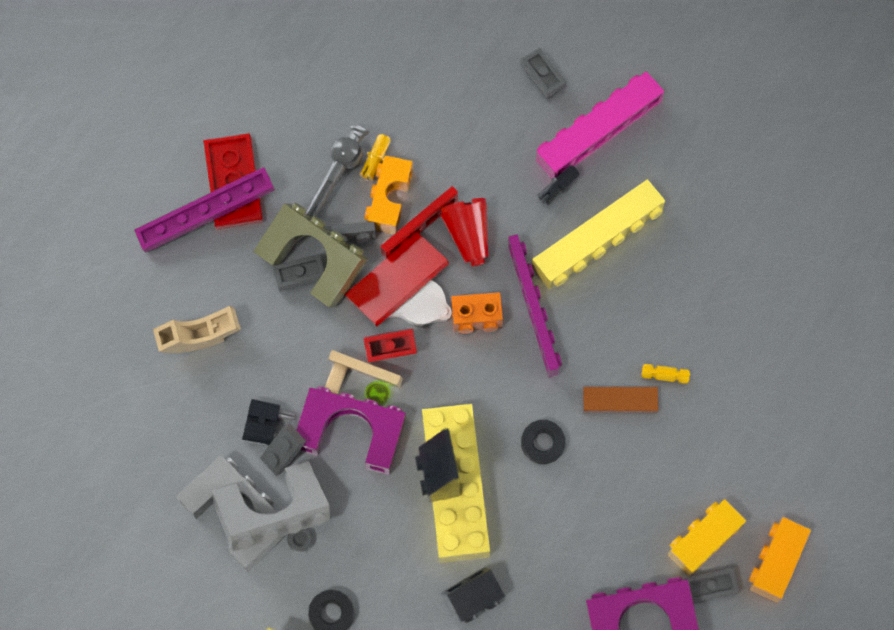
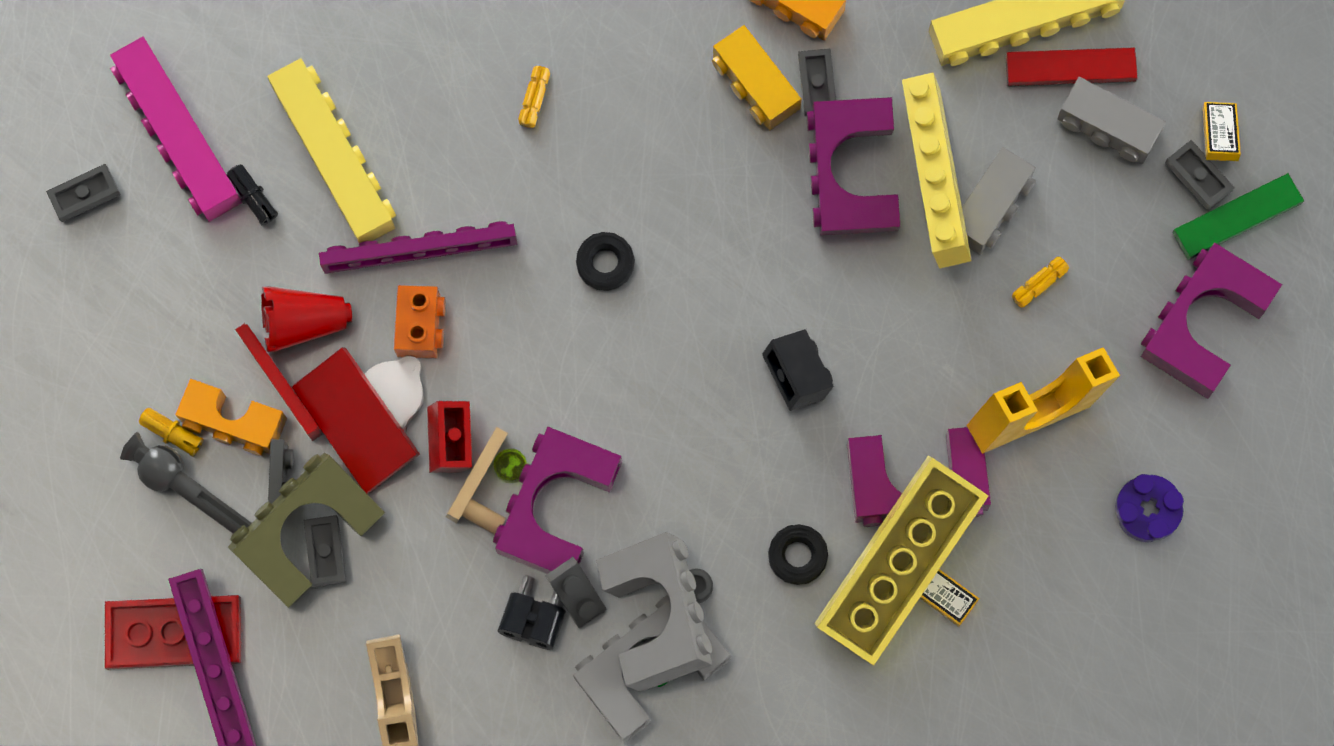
camera: 80 degrees left, 5 degrees up
black slope [415,428,459,502] -> none
light yellow brick [422,404,490,563] -> none
dark orange tile [583,387,658,413] -> none

